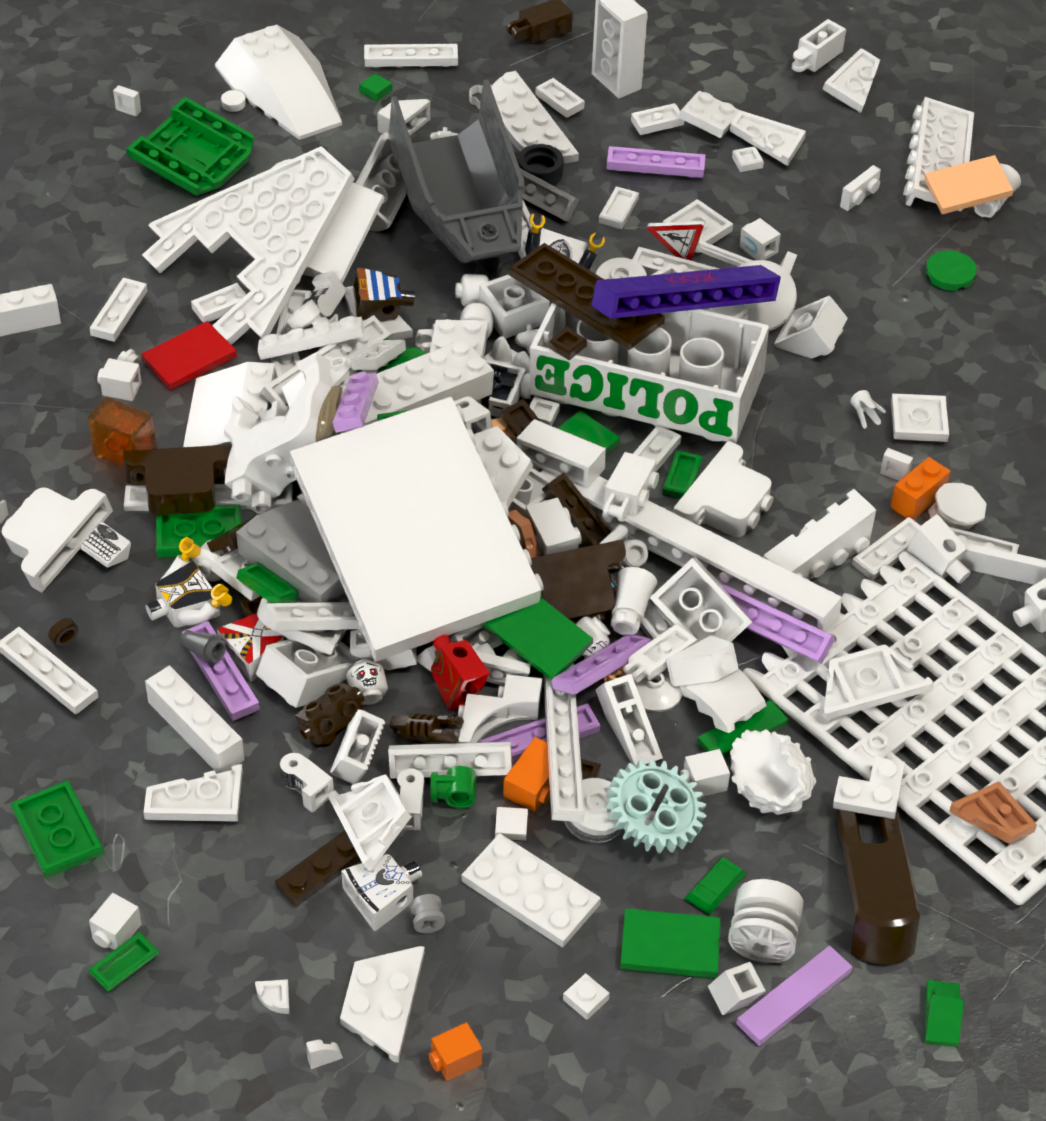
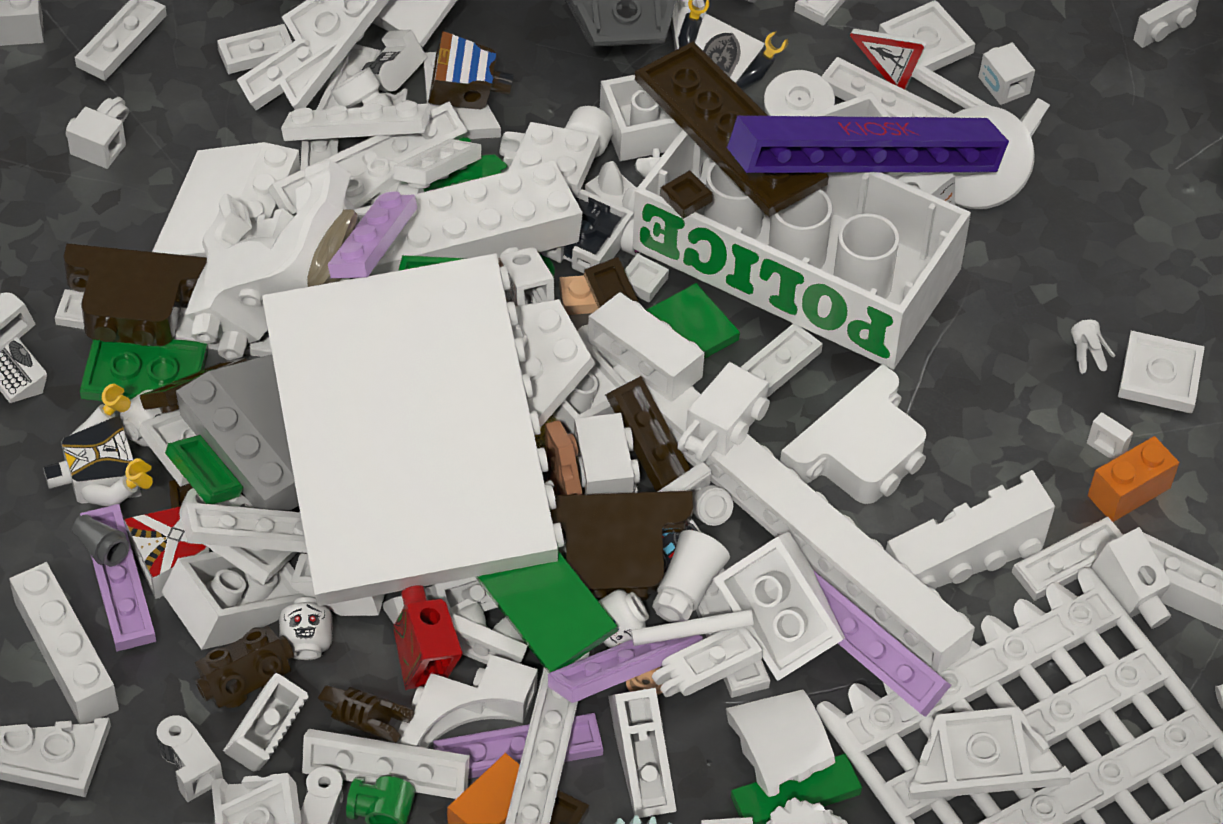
camera: 10 degrees right, 5 degrees up
clear orange brick [87,397,157,468] -> none
red tile [141,321,237,390] -> none
white head [455,274,489,307] -> none
white dish [634,668,683,712] -> none
green tile [663,450,703,499] -> none
white slope [666,636,739,687] -> none
white slope [774,296,848,359] -> none
white hat [928,483,986,530] -> none
none -> white bar [631,609,754,646]

